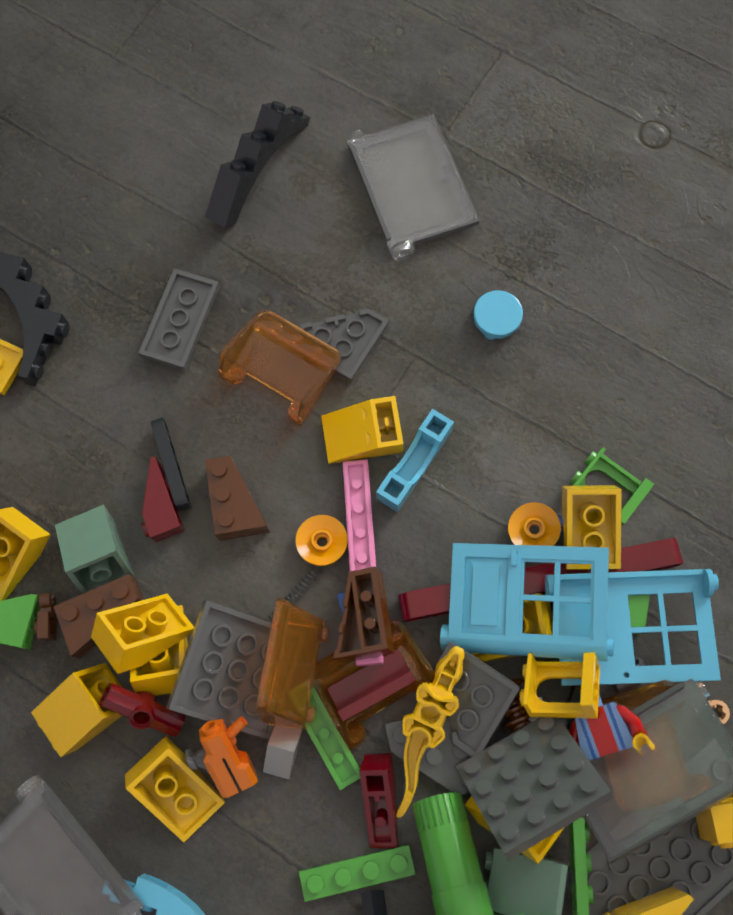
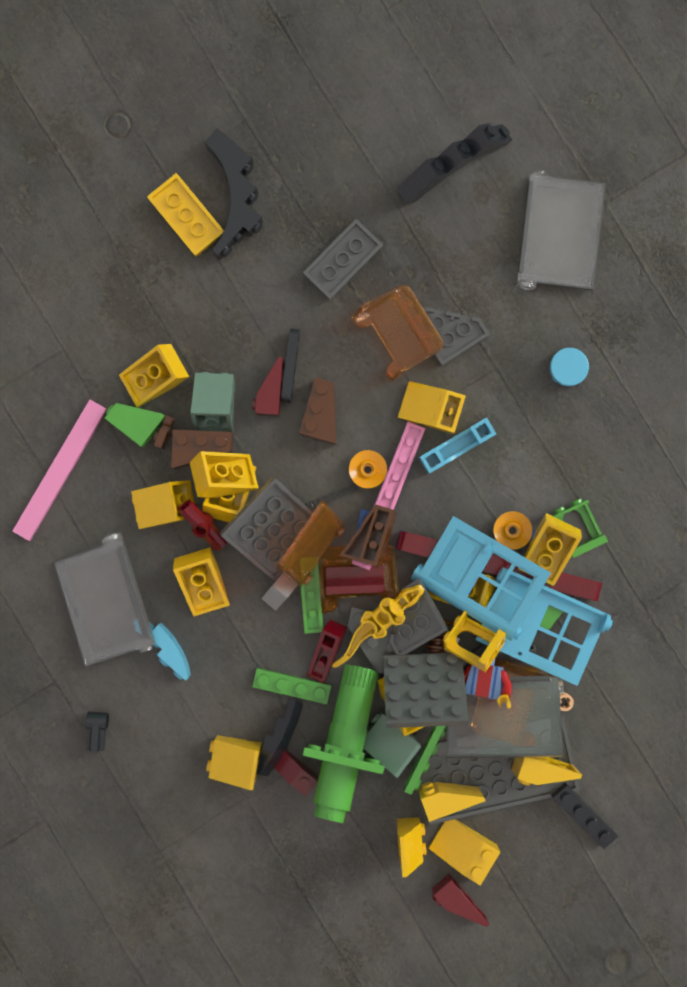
camera: 20 degrees right, 15 degrees up
orange piece [185,716,258,798] -> none

